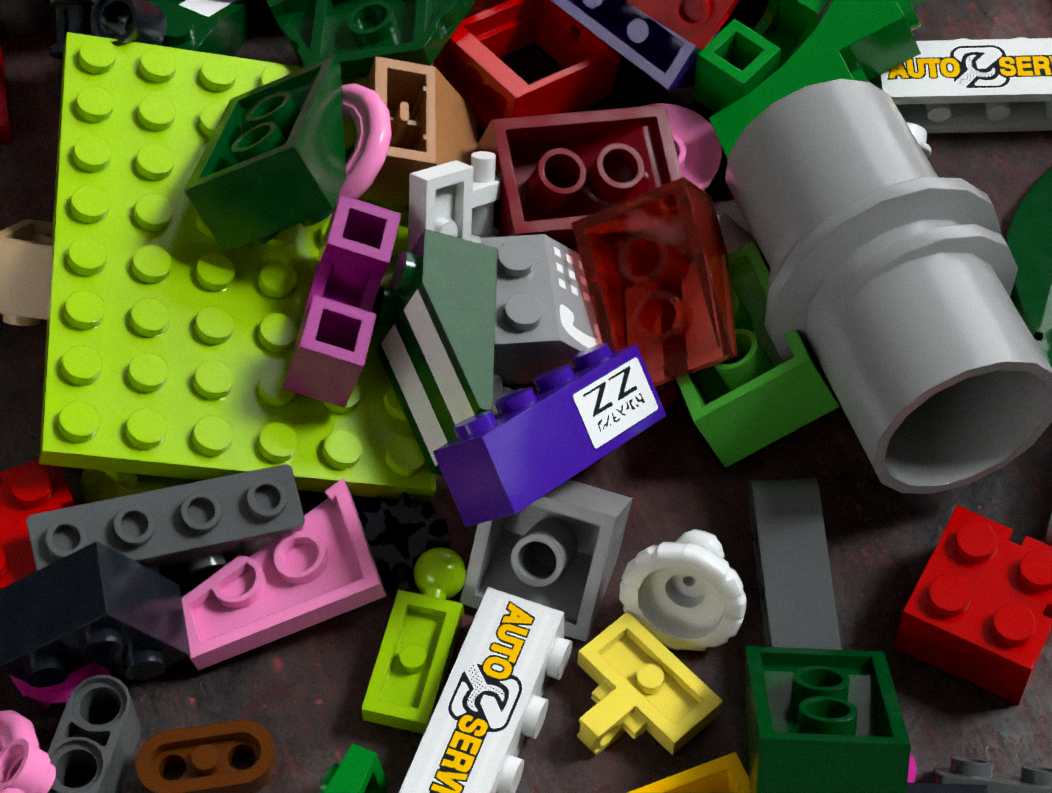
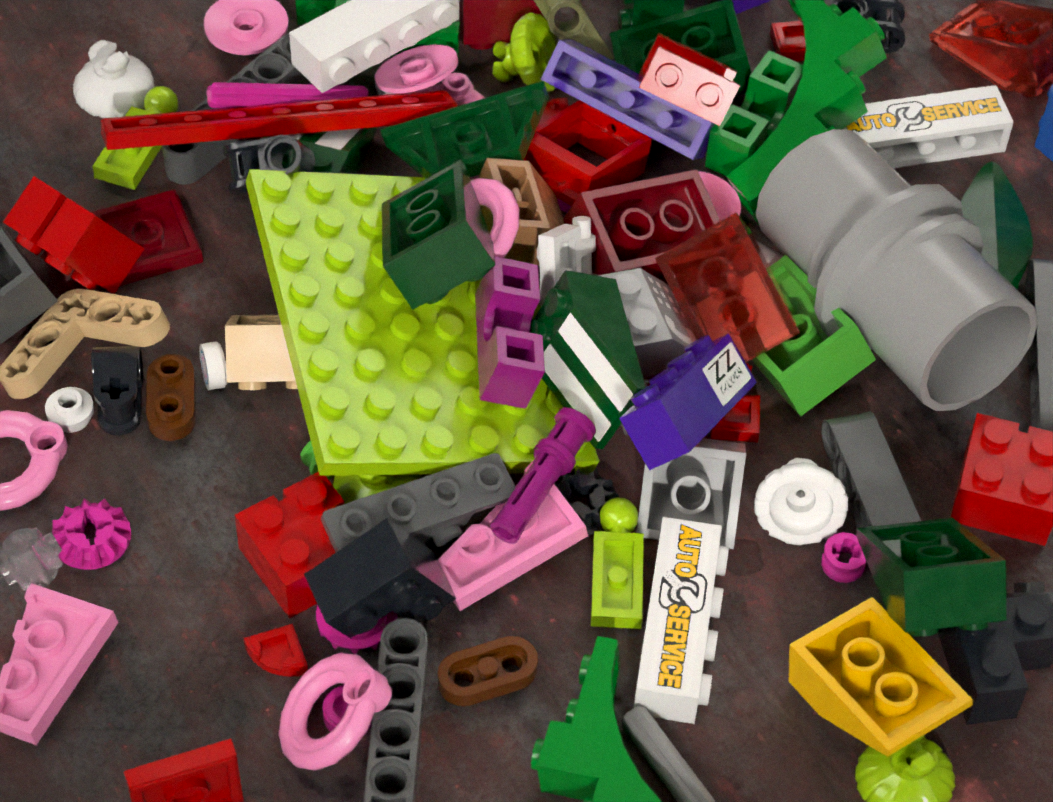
camera: 15 degrees left, 5 degrees down
light yellow hinge [577,611,723,755] -> none
none -> magenta pin [490,407,596,544]
none -> red tile [711,395,760,443]
none -> dark pink bush [821,532,867,583]

